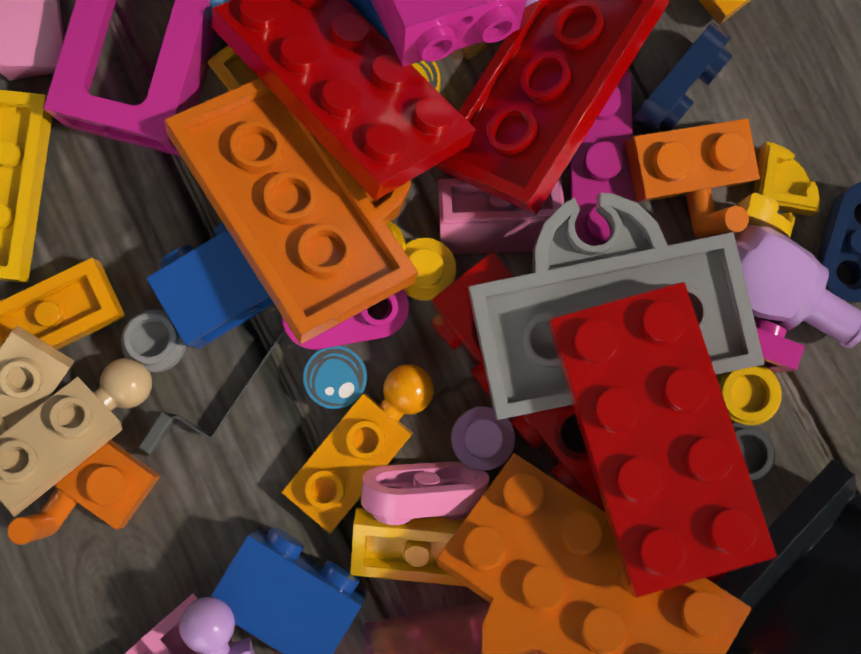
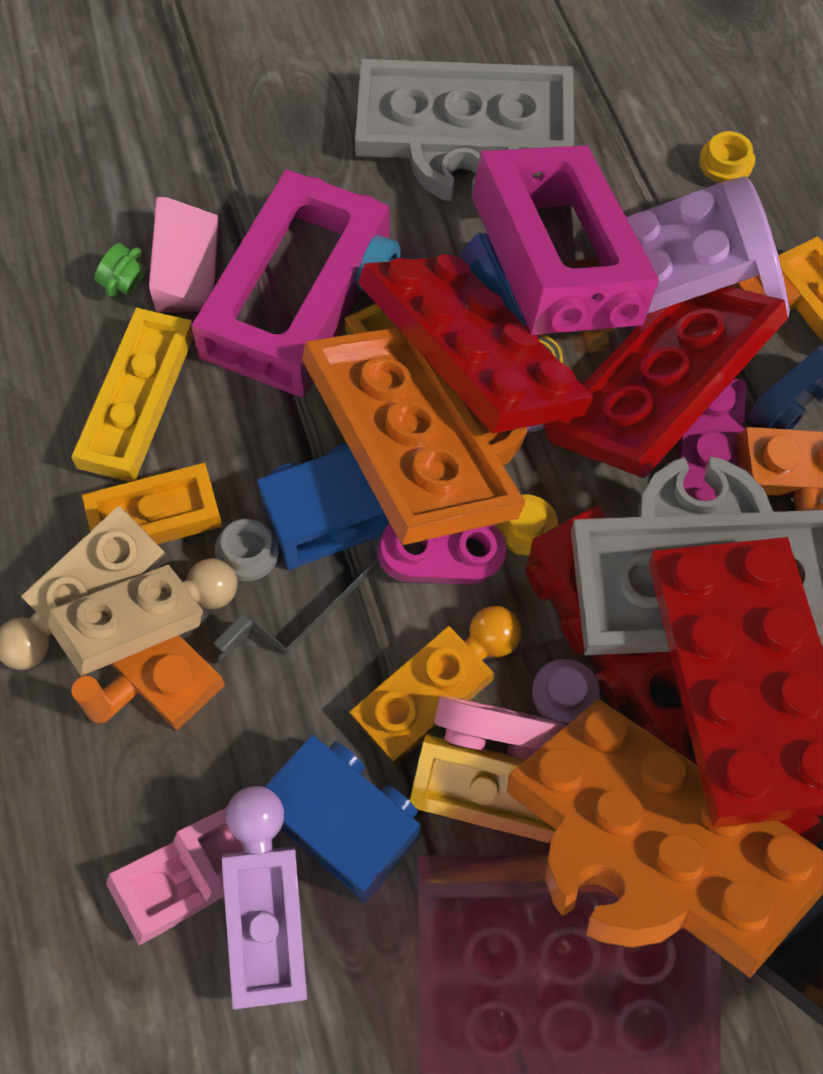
camera: 10 degrees right, 20 degrees down
dark azure tile [303,346,368,409] -> none
bright pink slope [438,176,564,254] -> none

